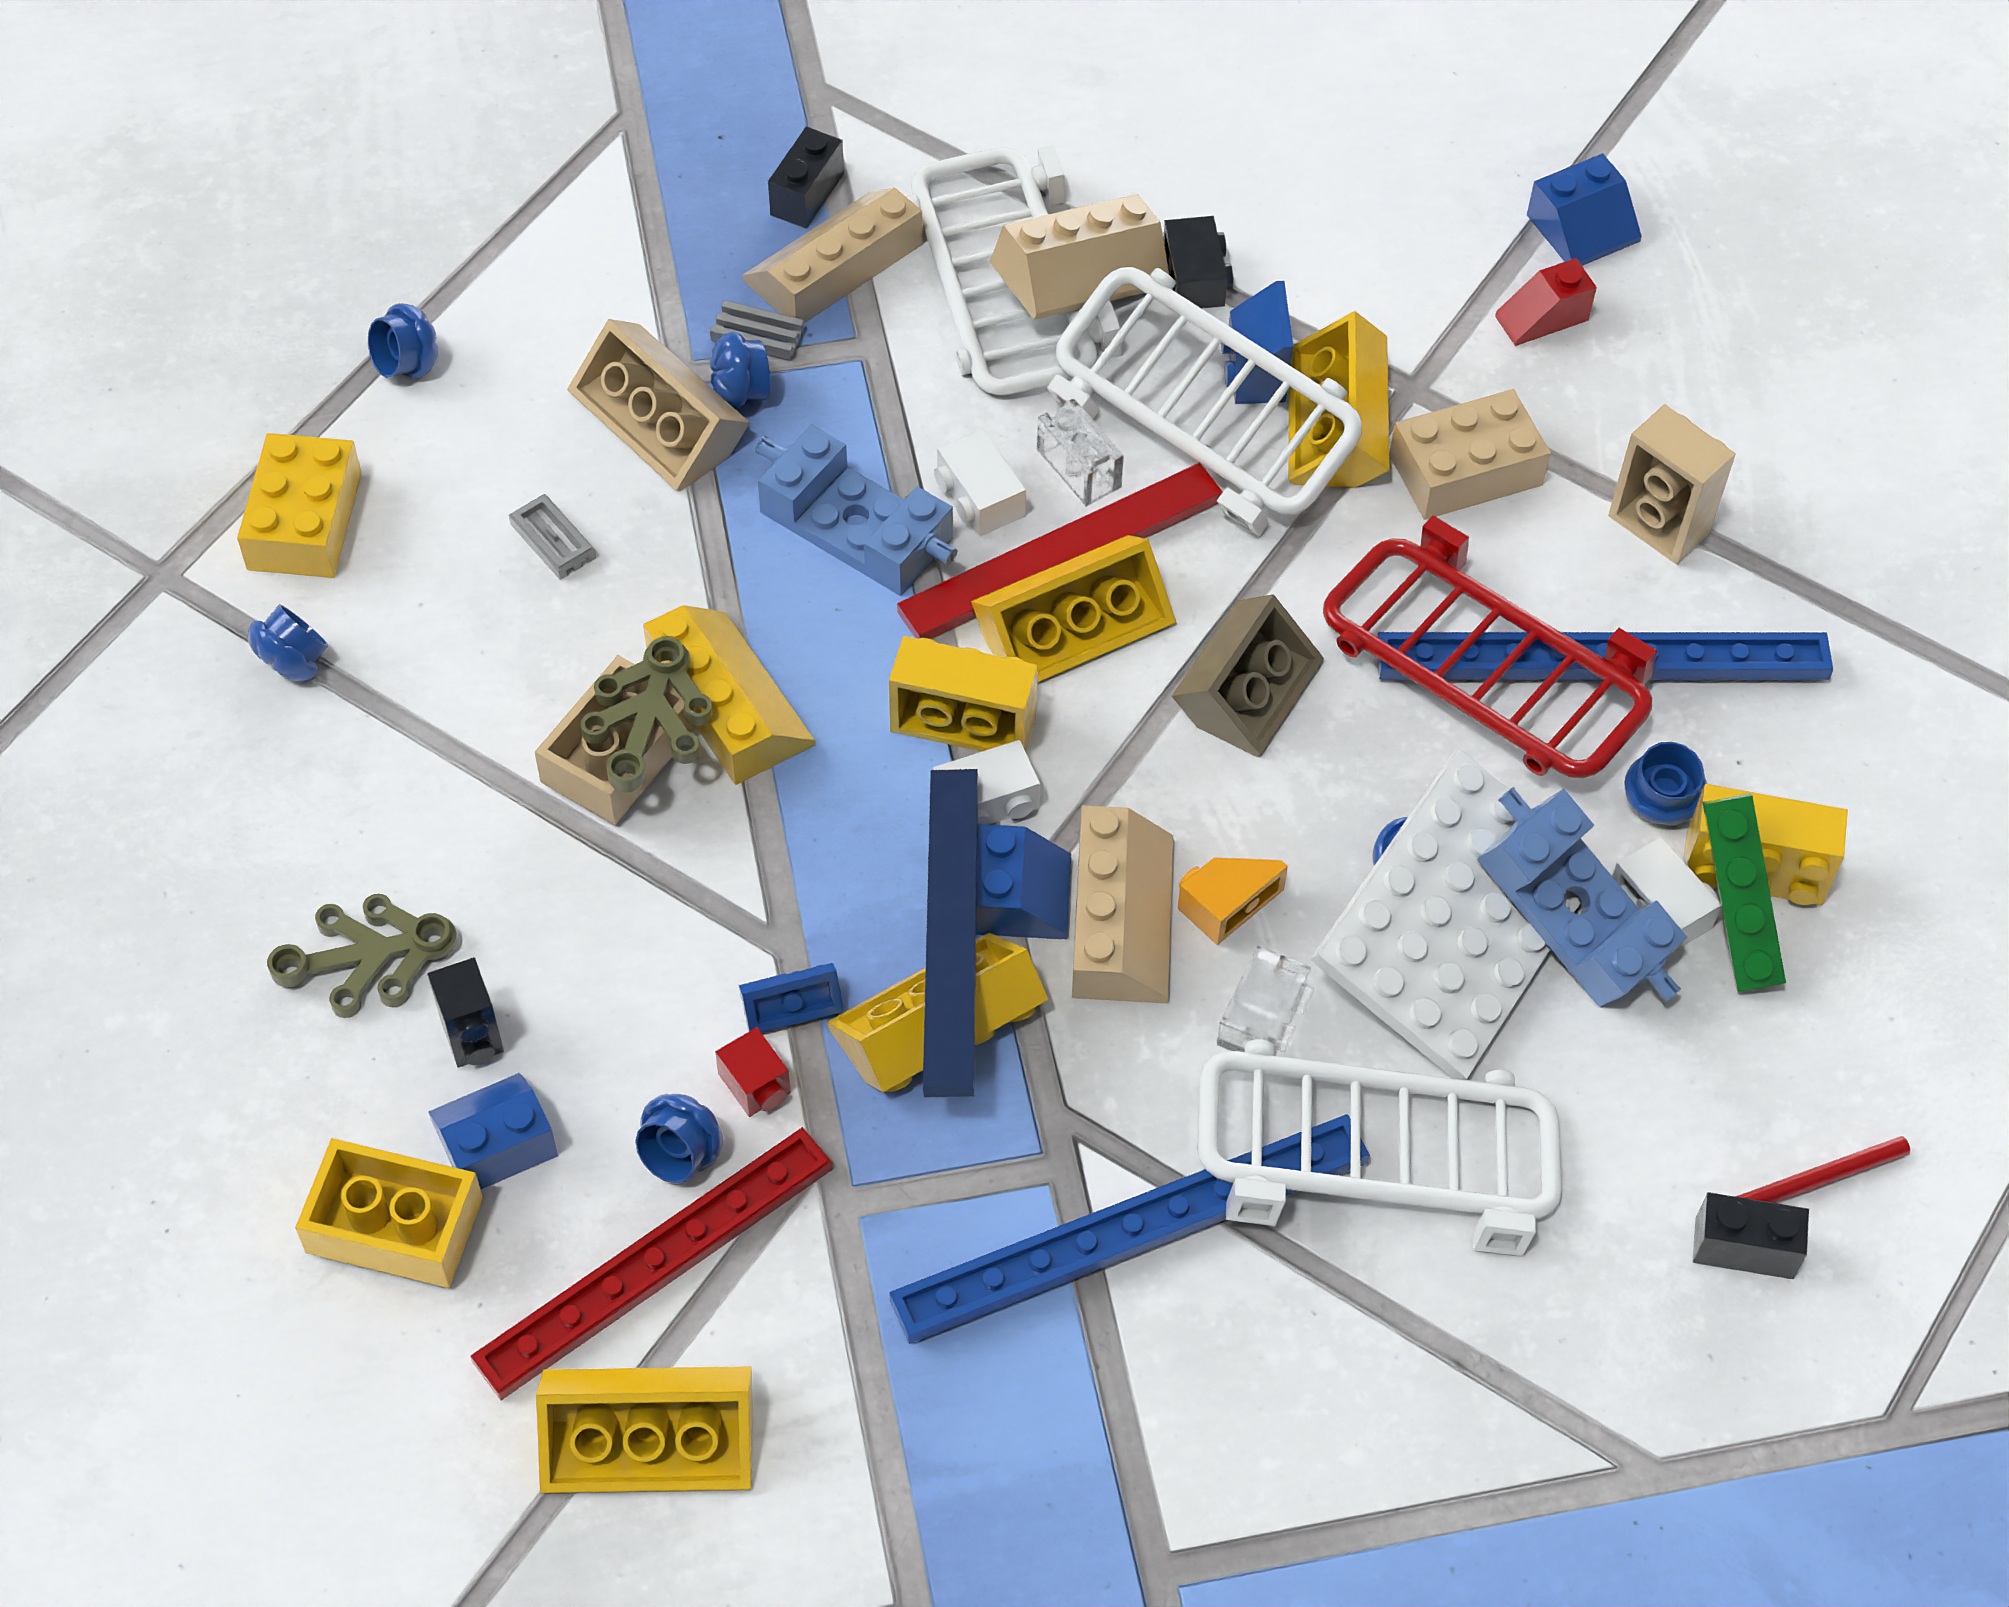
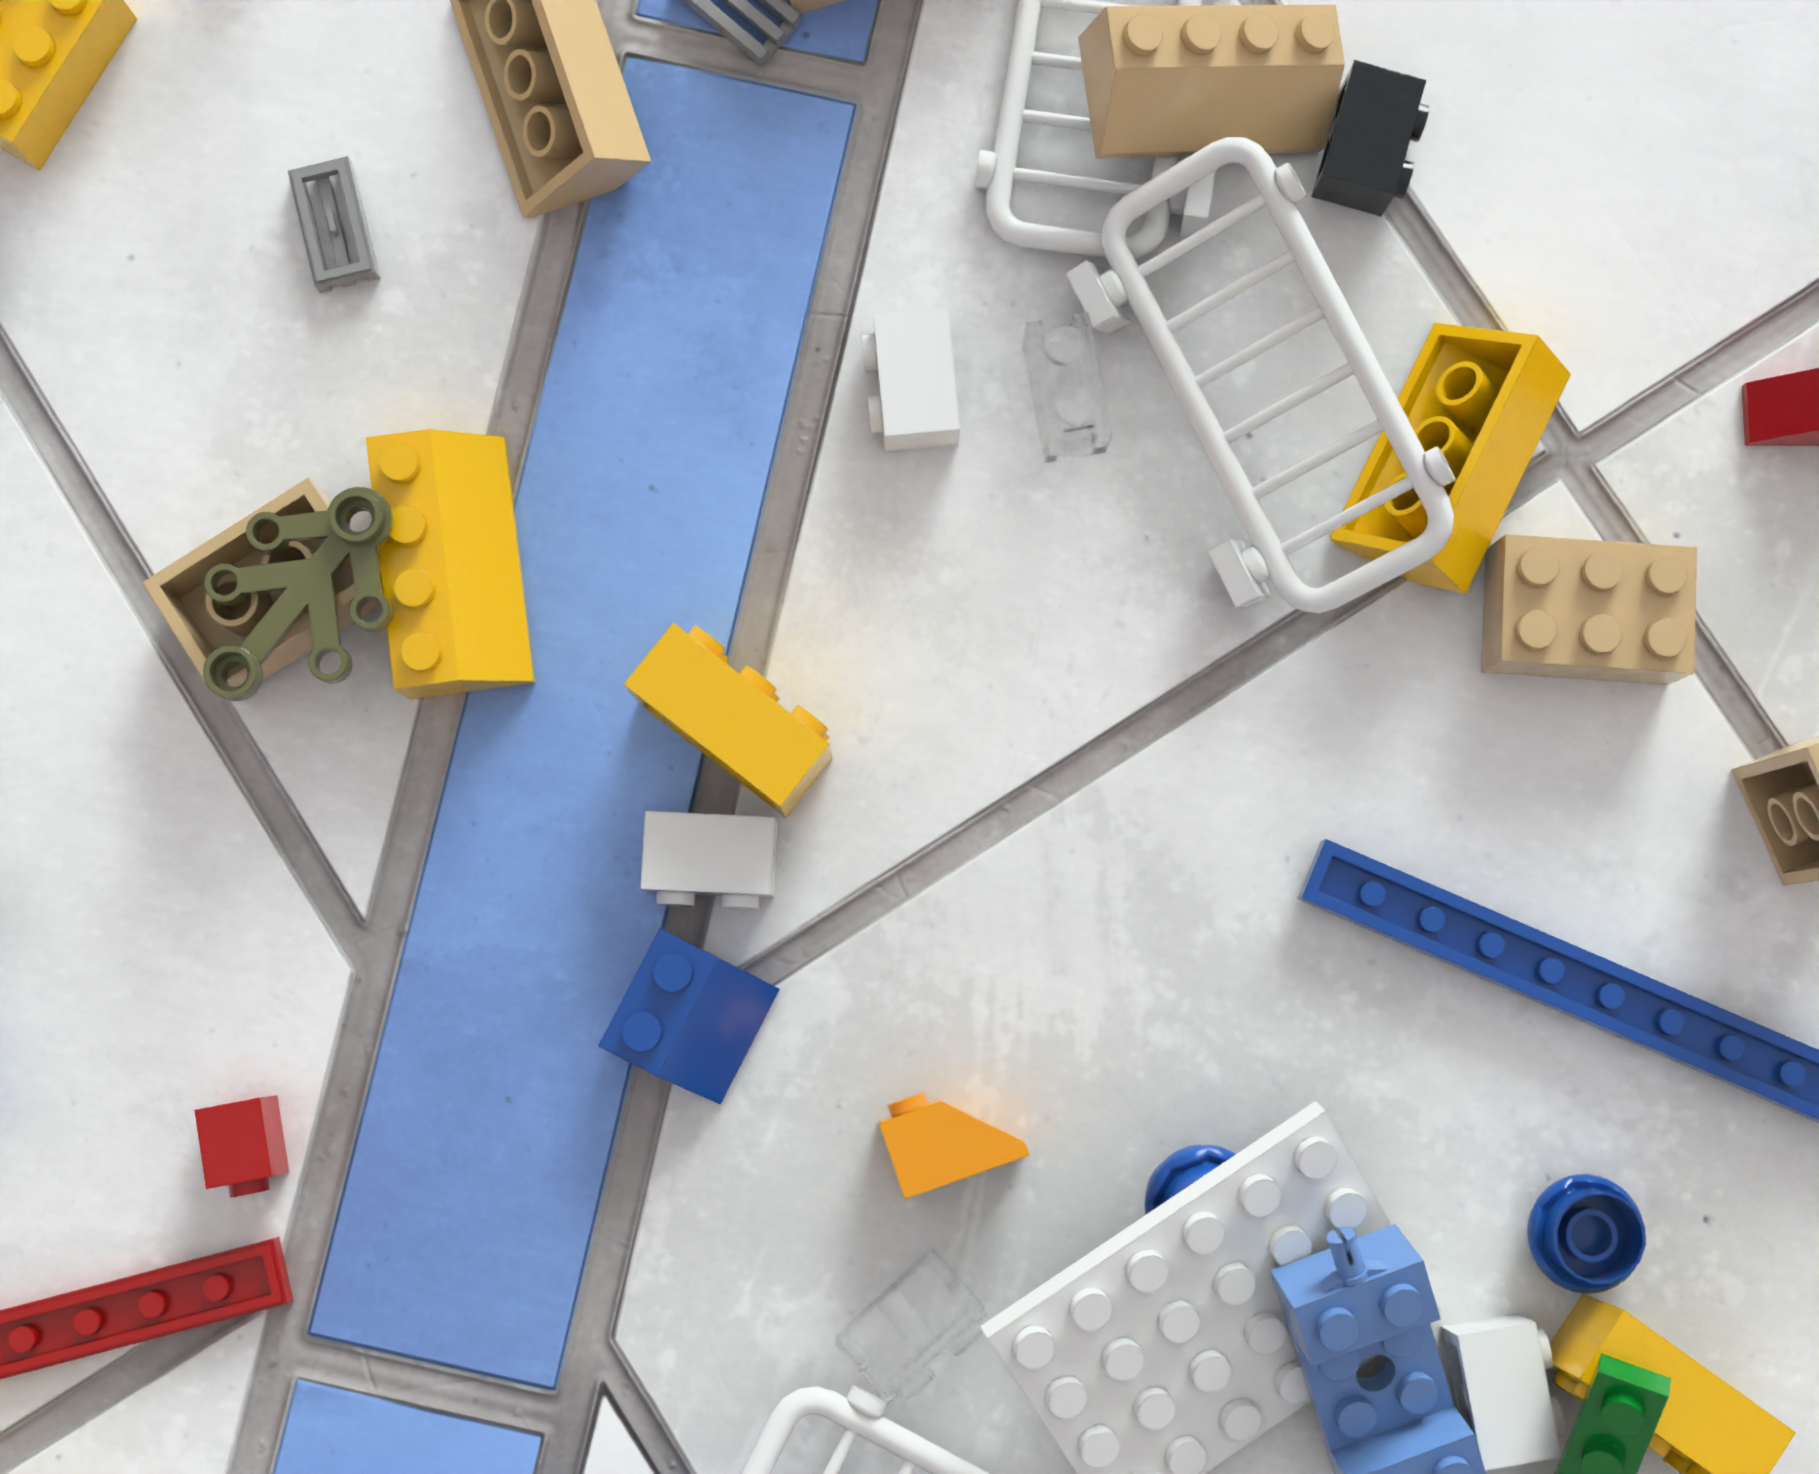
camera: 20 degrees right, 25 degrees up
blue piece [635,1094,723,1183] -> none
blue piece [710,331,770,409] -> none
blue plate [738,963,844,1033] -> none
medium blue brick [755,424,958,596] -> none
yellow slope [826,933,1048,1092] -> none
red tile [897,462,1223,639] -> none
dark blue tile [923,769,978,1098] -> none
yellow slope [971,535,1176,682] -> none
tan slope [1072,805,1173,1003] -> none
dark tan slope [1172,594,1324,756] -> none
blue slope [1221,281,1293,404] -> none
red bar [1323,515,1657,778] -> none

